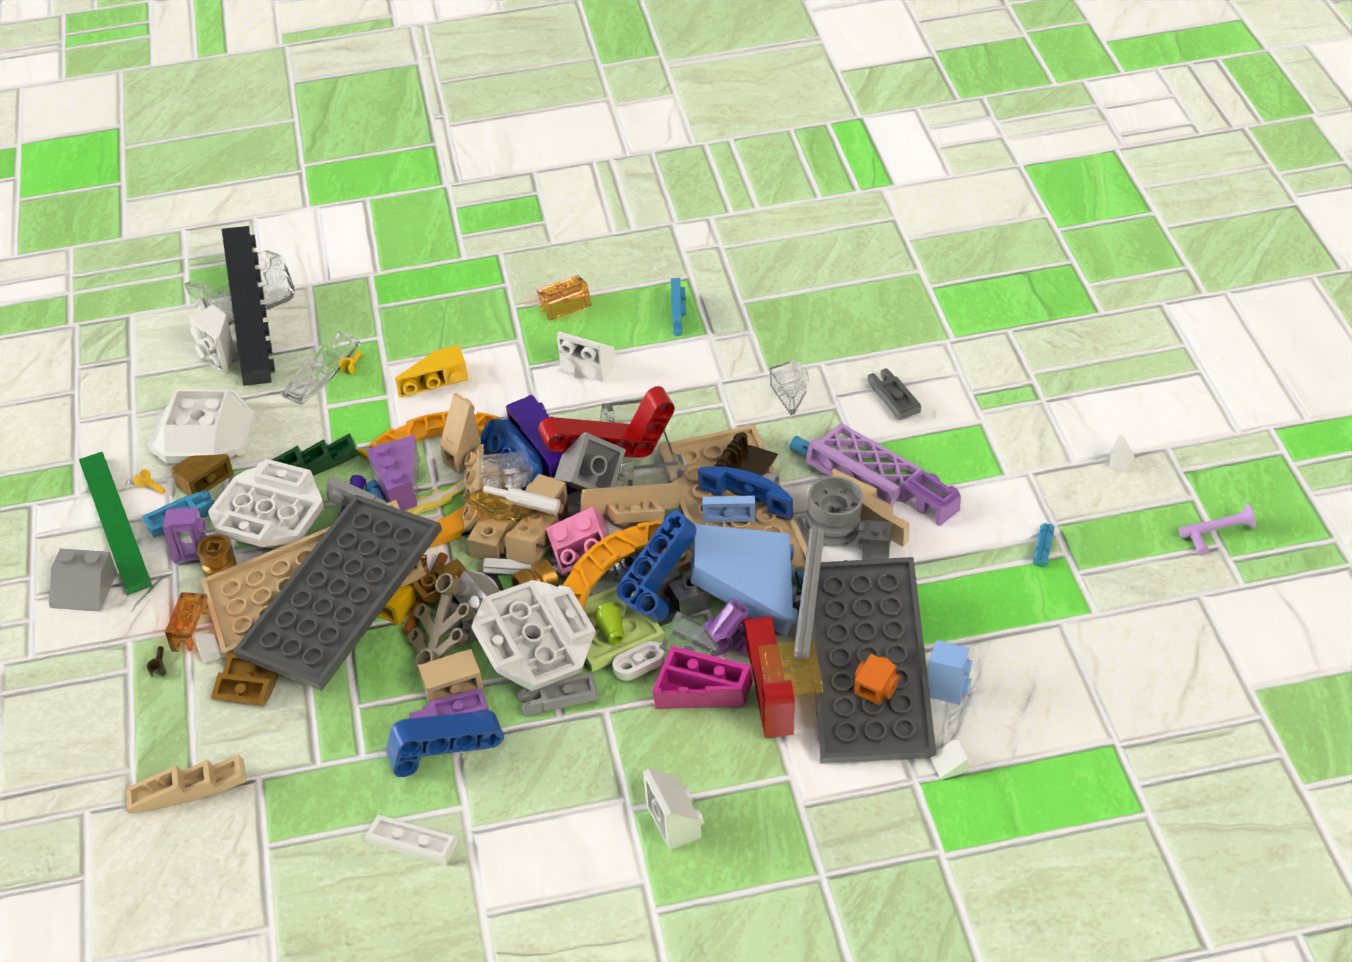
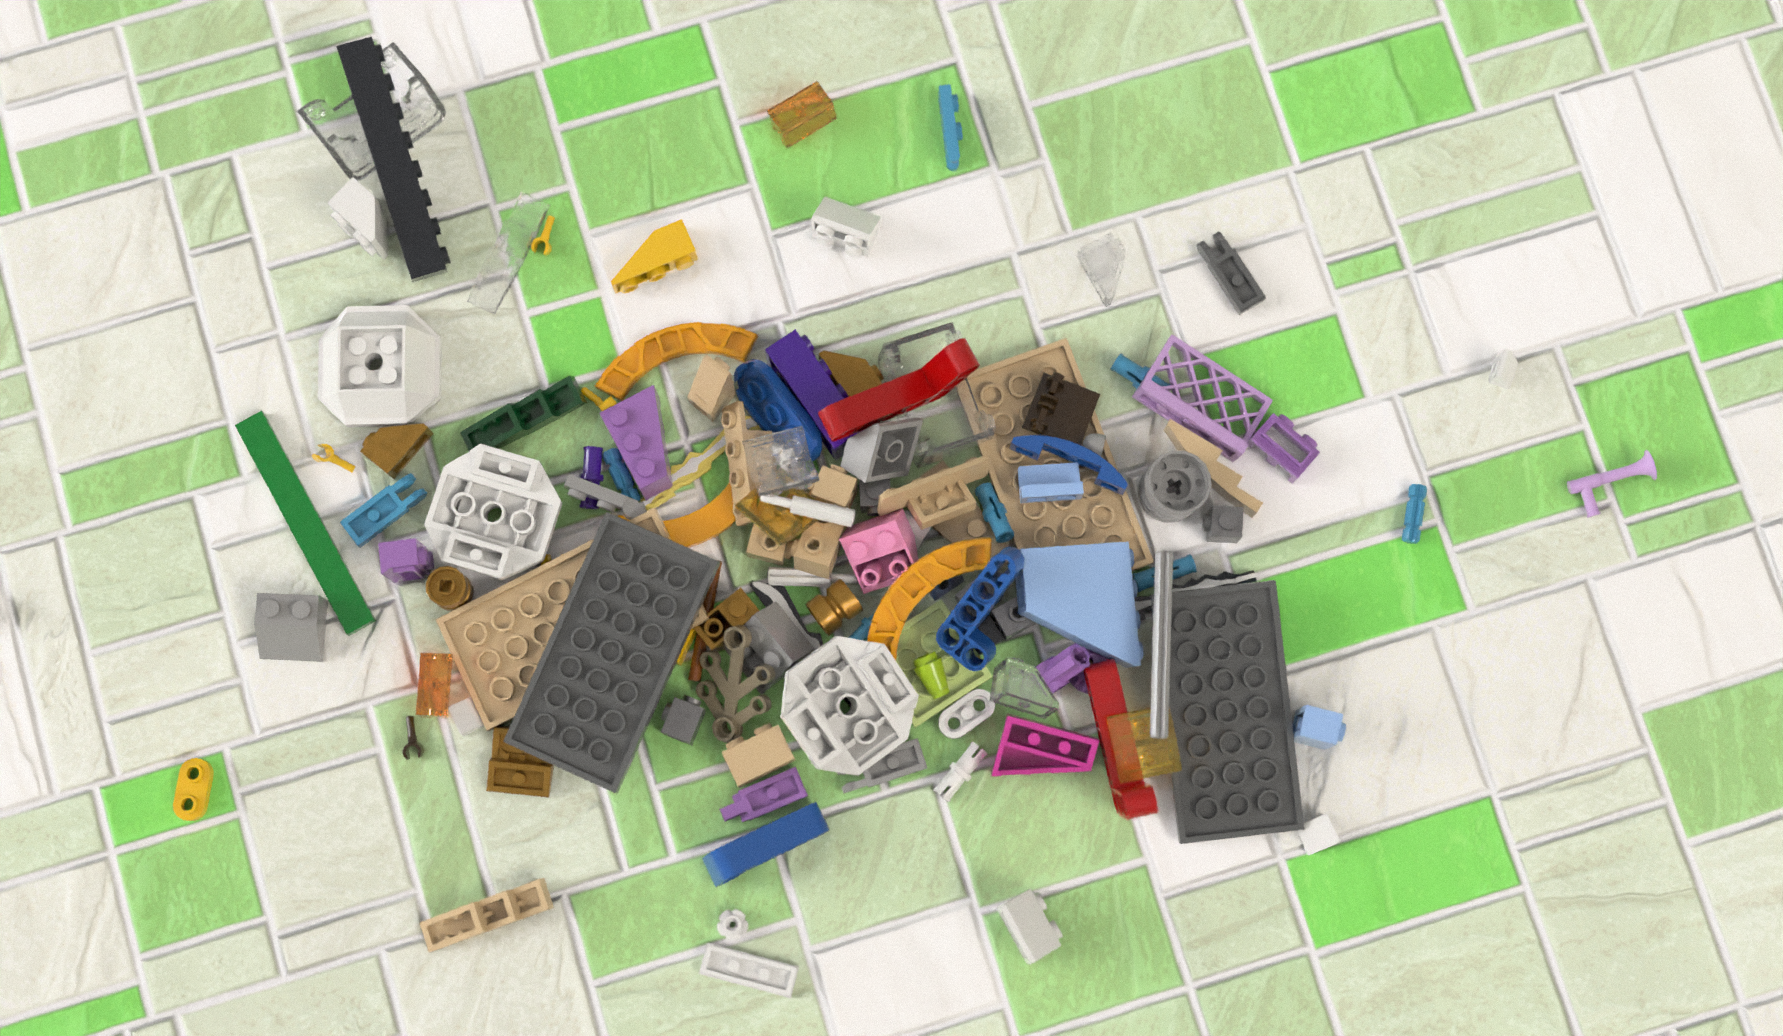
camera: 10 degrees left, 35 degrees up
orange brick [854,654,901,706] -> none
none -> flat silver brick [661,695,706,746]
none -> white plate [717,909,748,941]
none -> white pin [933,742,987,803]

